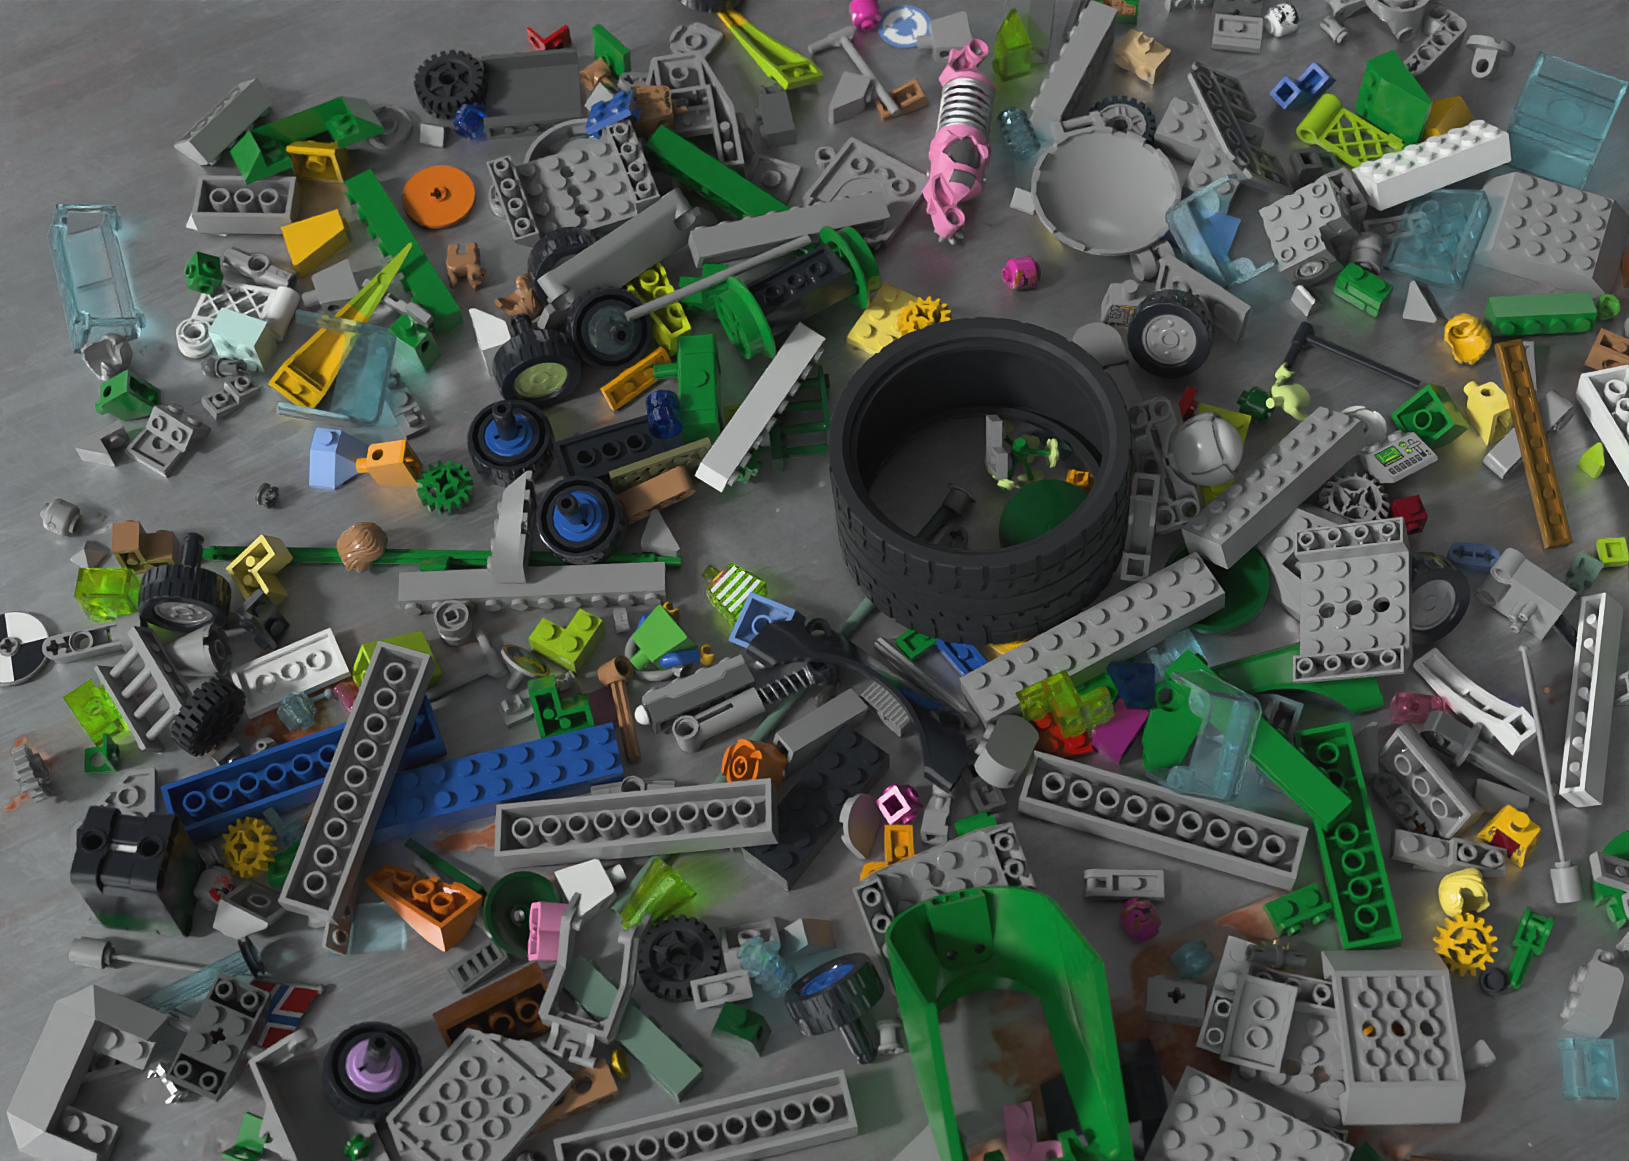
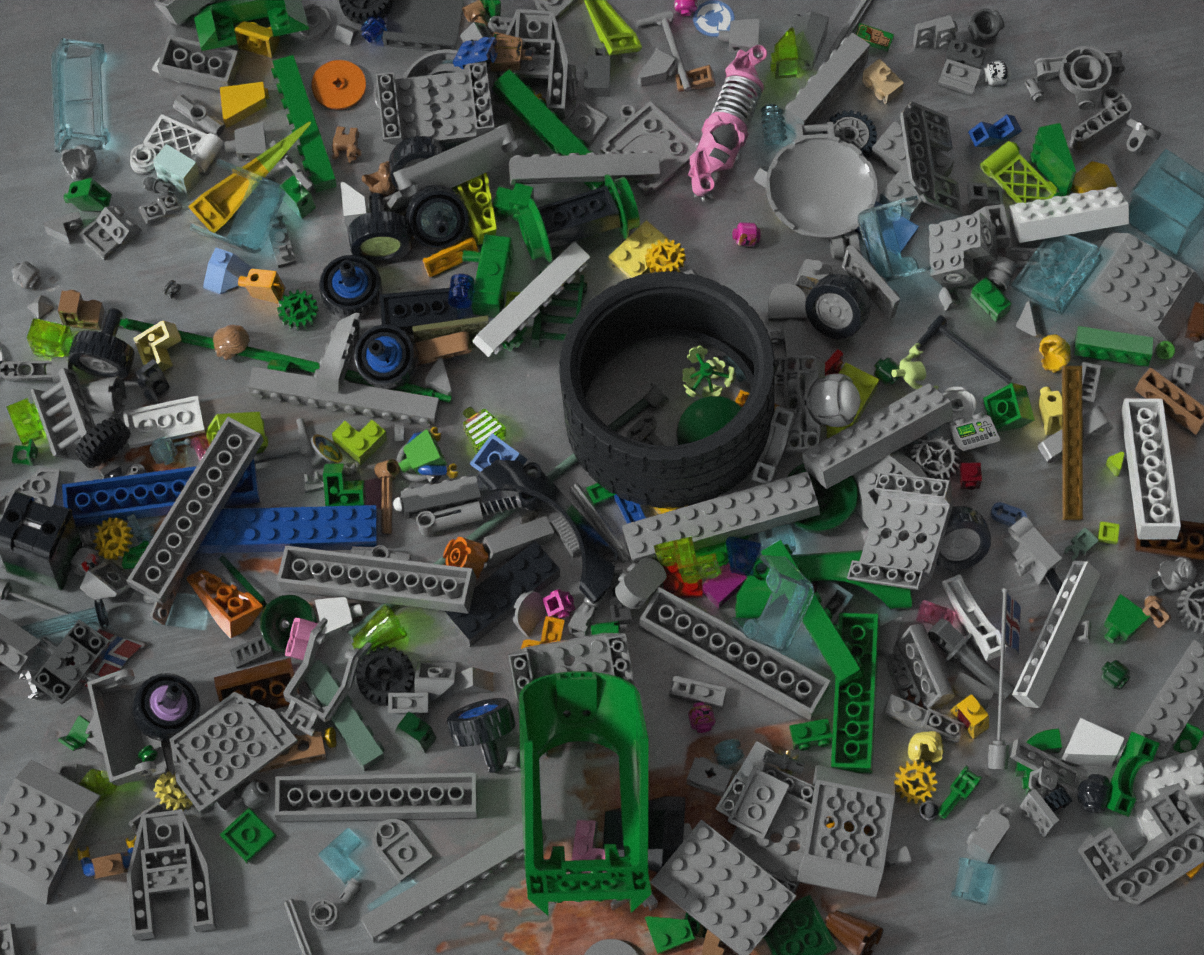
camera: 10 degrees right, 5 degrees up
green brick [184,251,223,295] -> none
light grey wheel [434,600,474,647] -> none
light grey piece [625,234,811,322] -> none
clear light blue piece [737,936,798,999] -> none
light grey plate [986,415,1012,479] -> none

